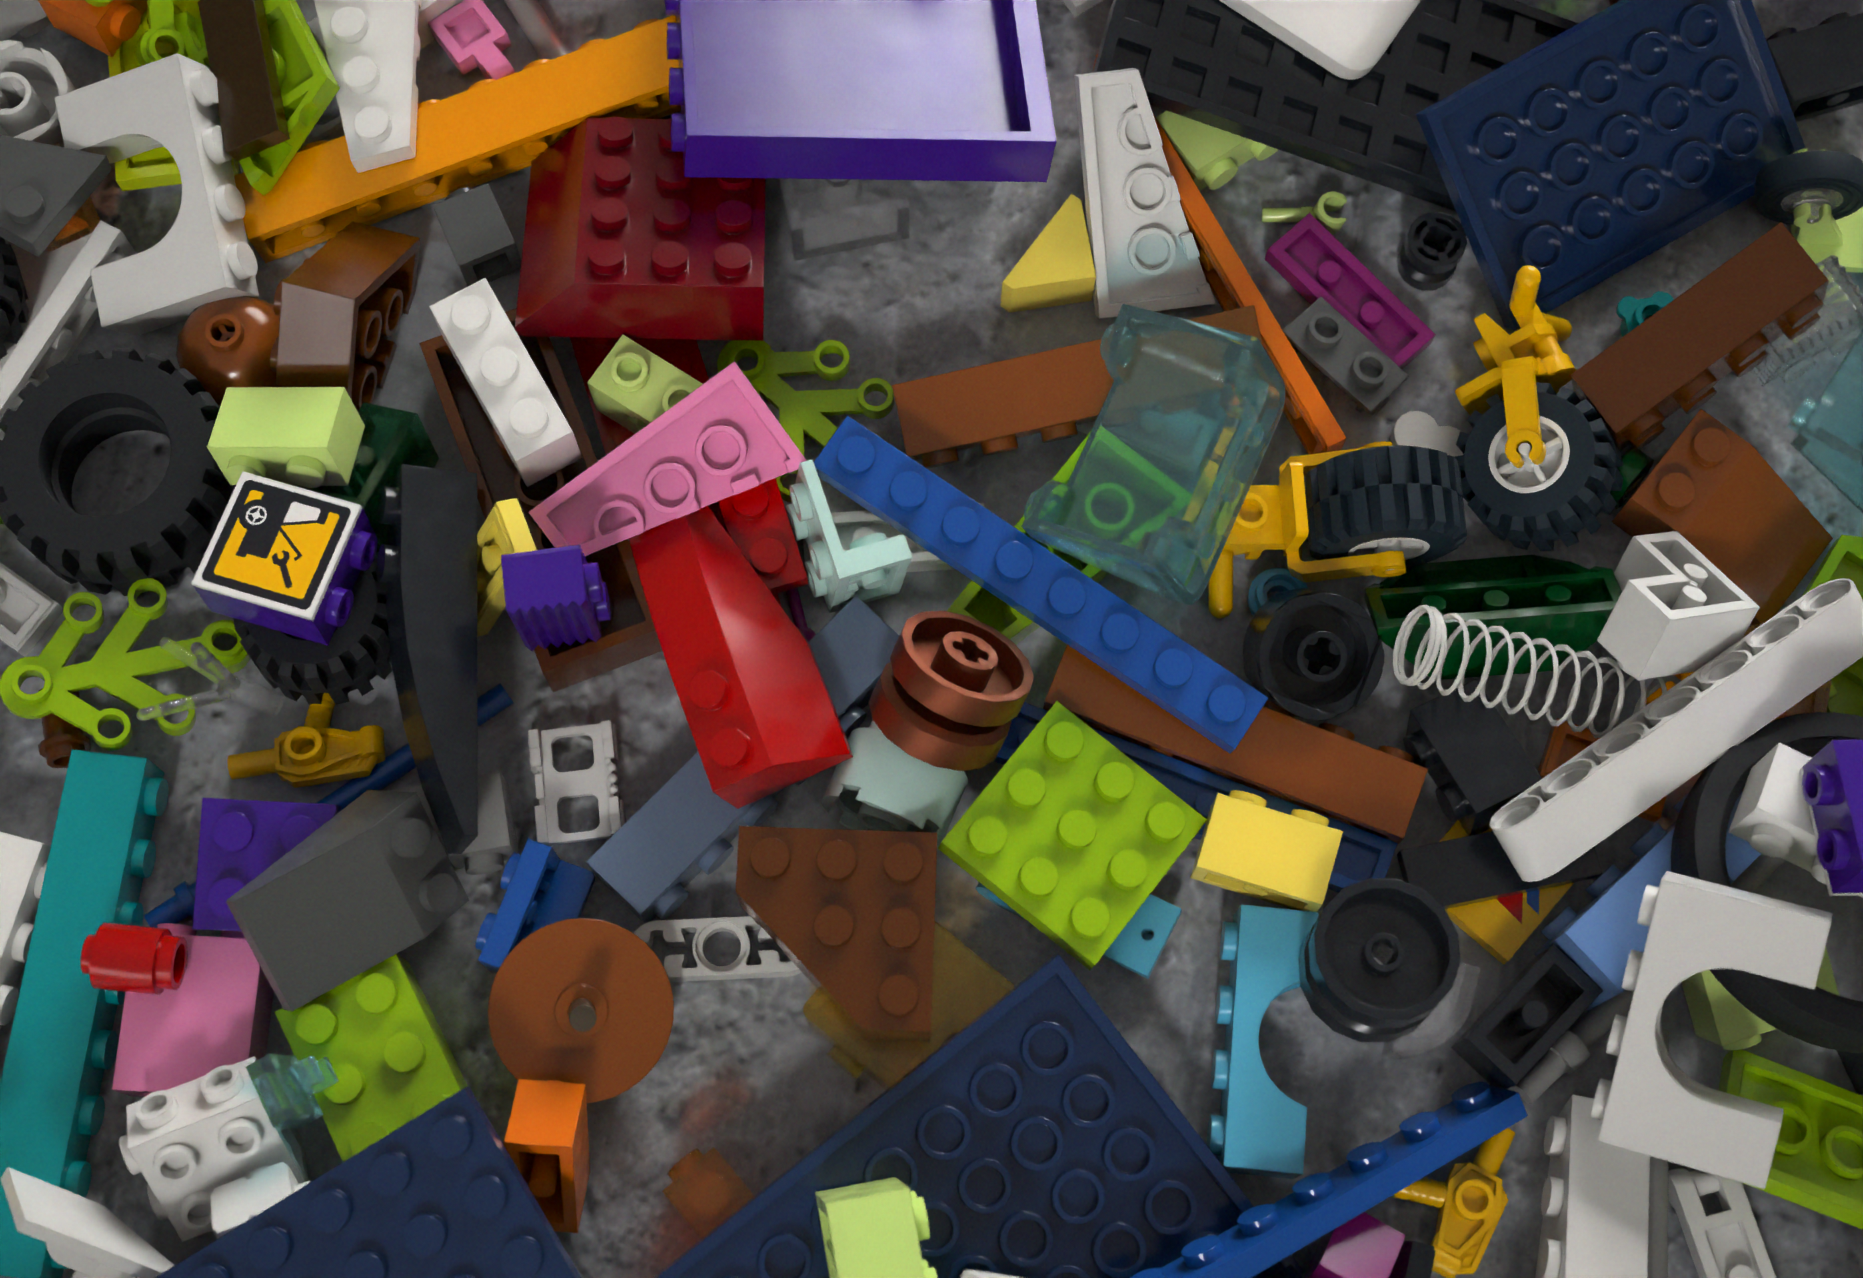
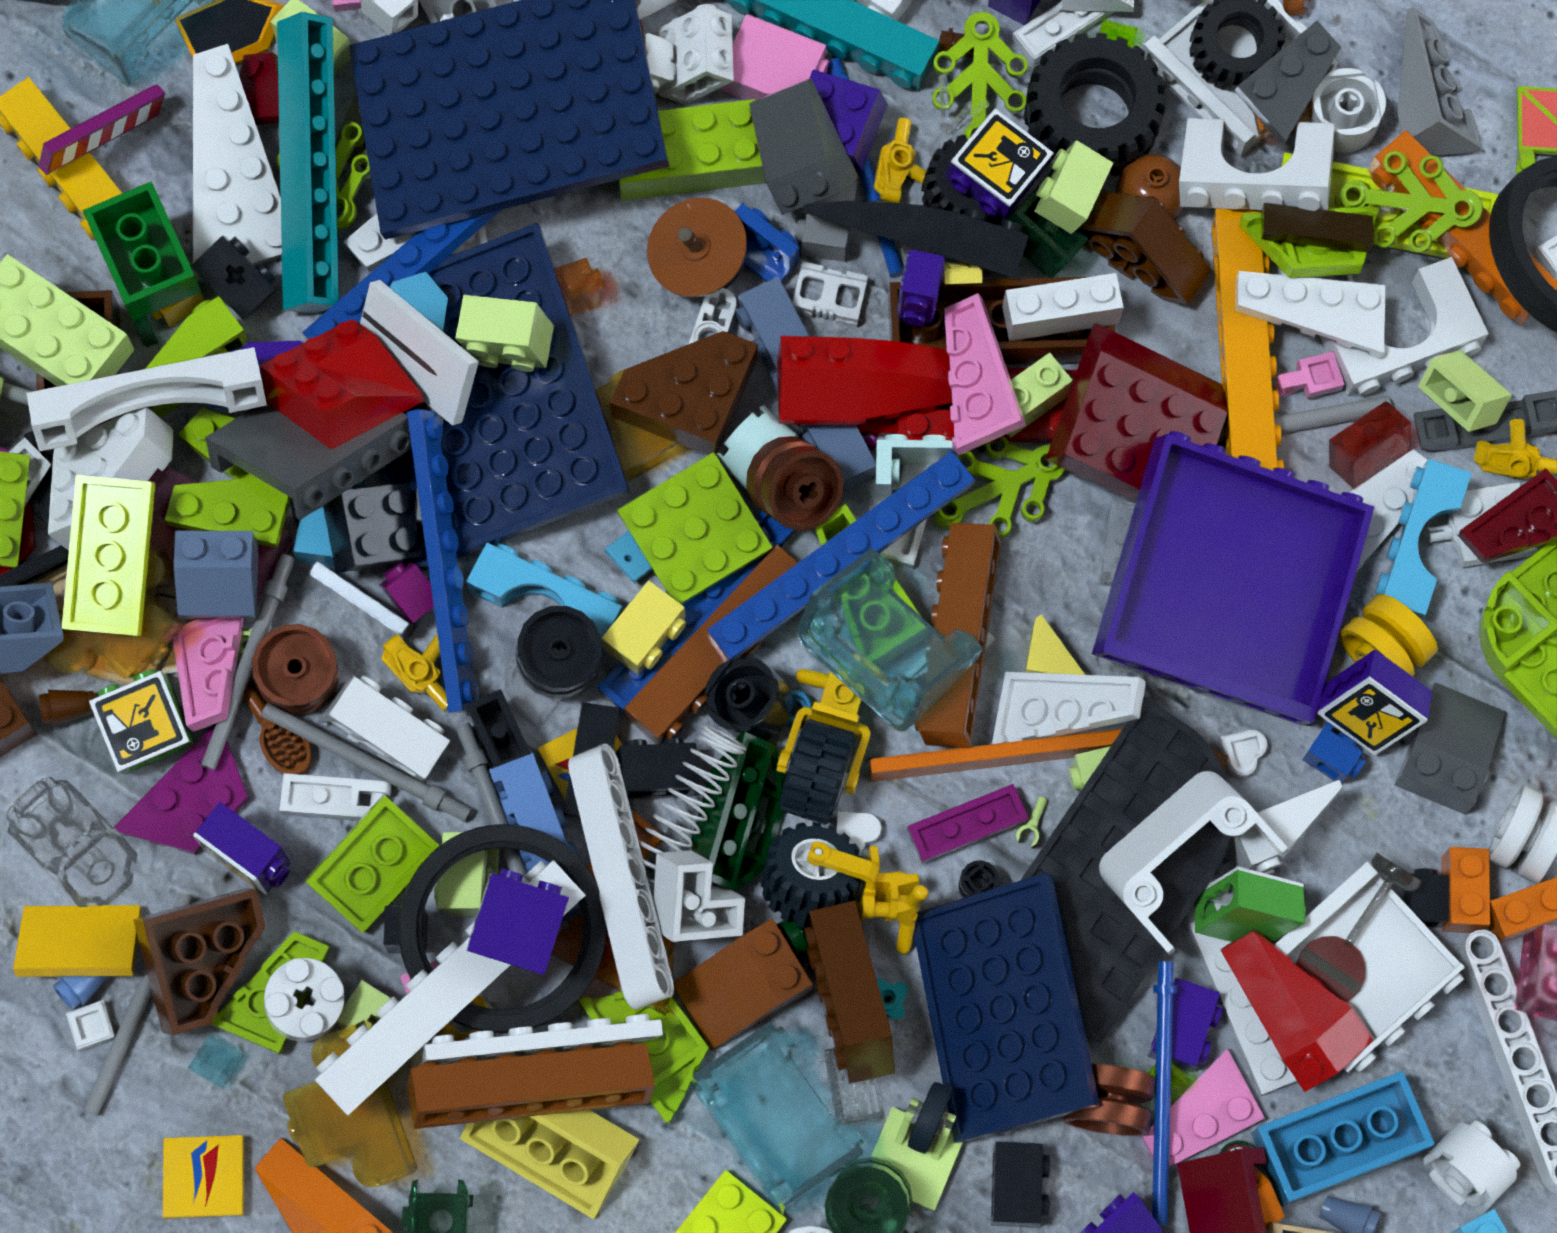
camera: 110 degrees right, 0 degrees up
red brick [80,923,188,995] -> none
clear light blue tile [246,1054,339,1128] -> none
dark grey brick [432,183,521,287] -> none
orange brick [504,1079,590,1233] -> none
dark grey hinge [1283,297,1409,417] -> none
white arch [1591,871,1833,1189] -> none

